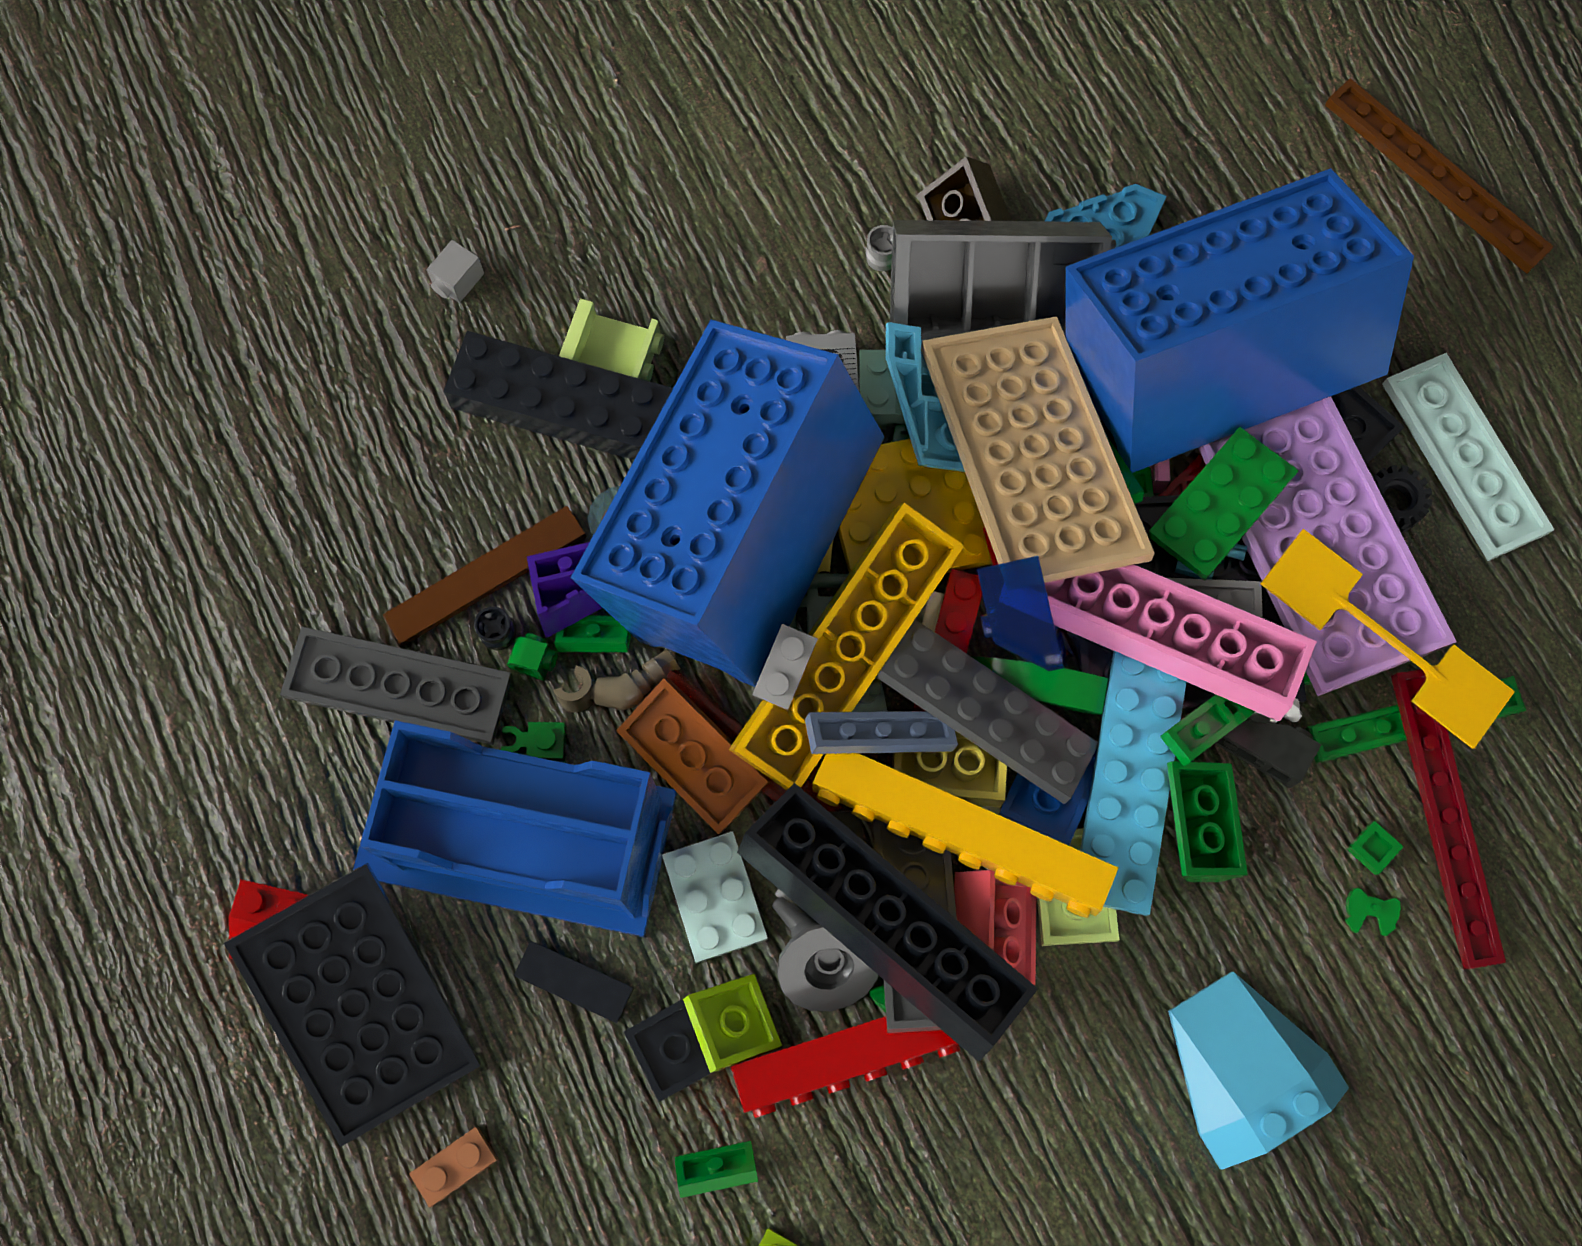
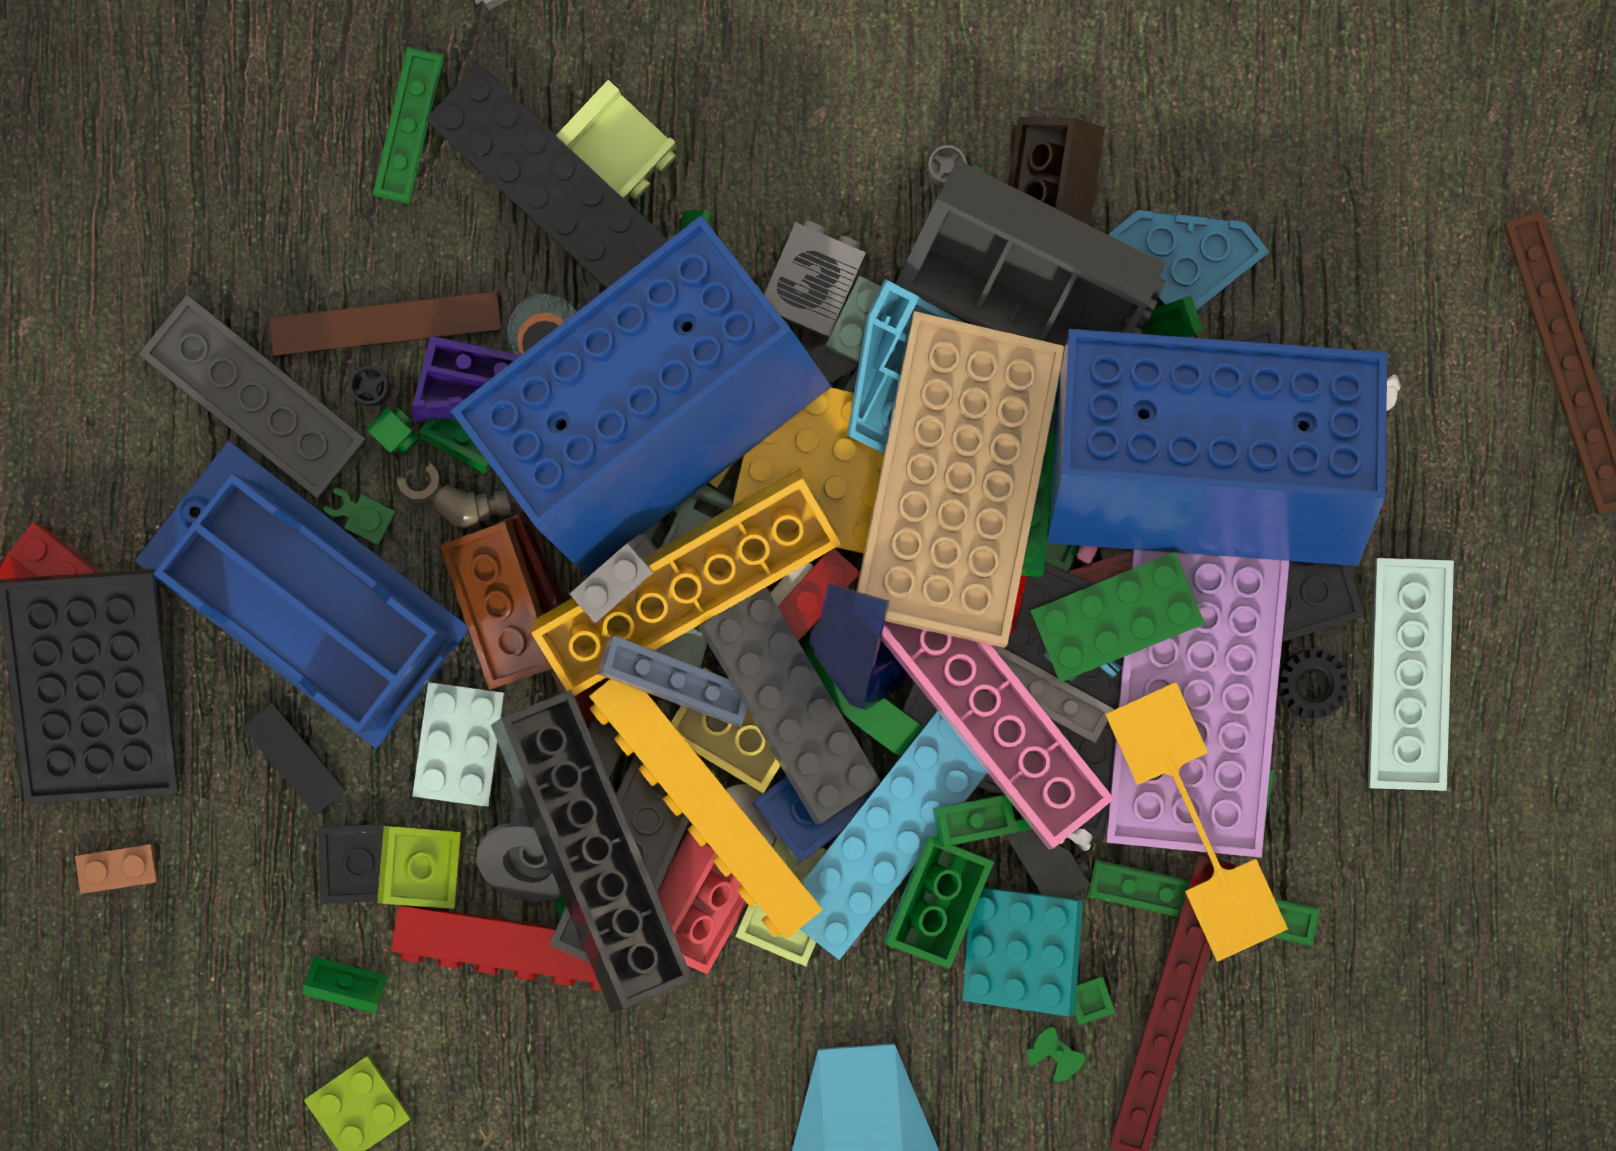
camera: 25 degrees right, 15 degrees up
none -> green tile [372,47,445,205]
none -> teal plate [962,886,1084,1016]

